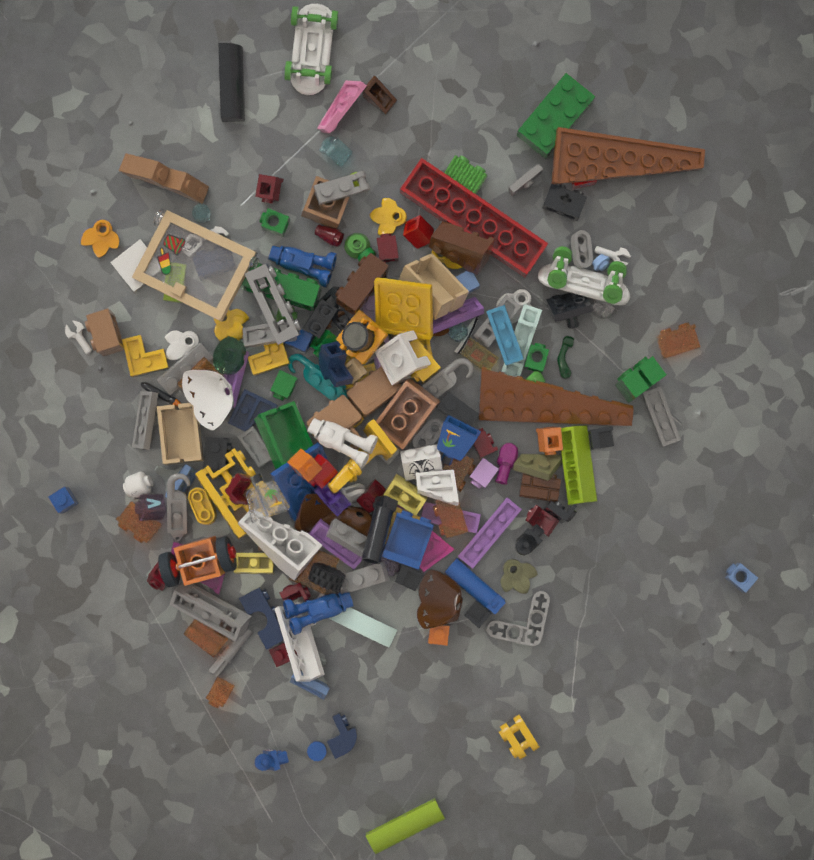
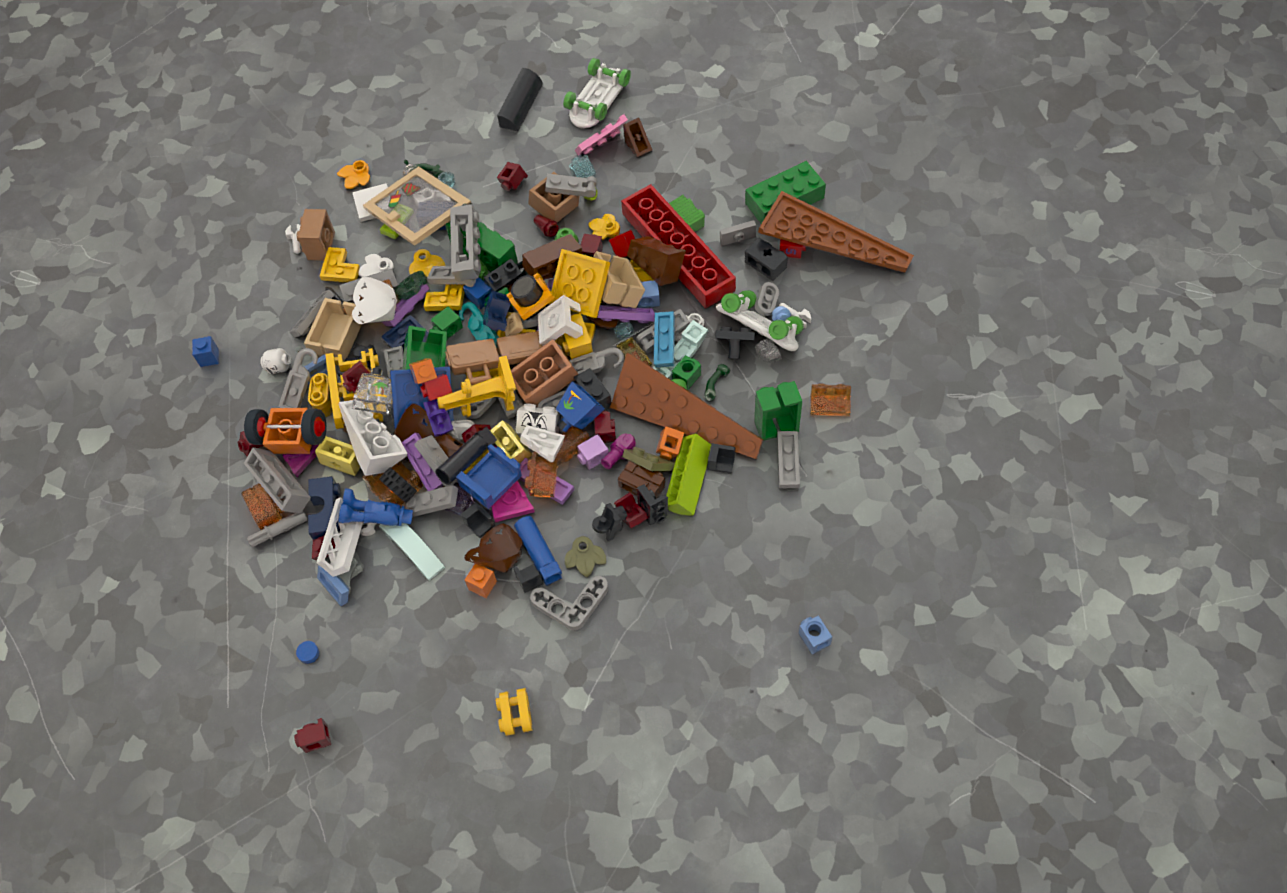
camera: 25 degrees right, 25 degrees down
clear orange bracket [116,501,162,543] -> none
medium nougat arch [119,153,209,204] -> none
brick [135,494,166,521] -> none
clear orange bracket [206,677,235,708] -> none
blue hips [254,749,289,771] -> none
green brick [259,208,290,237] -> none
blue piece [268,246,337,288] -> none
dark red bracket [279,582,312,602] -> none
white piece [307,418,378,470] -> none
dark blue brick [327,712,357,759] -> none
lime brick [365,798,445,854] -> none
medium lavender plate [458,498,522,569] -> none
none -> dark red brick [294,718,332,753]
none -> dark green piece [404,159,444,179]

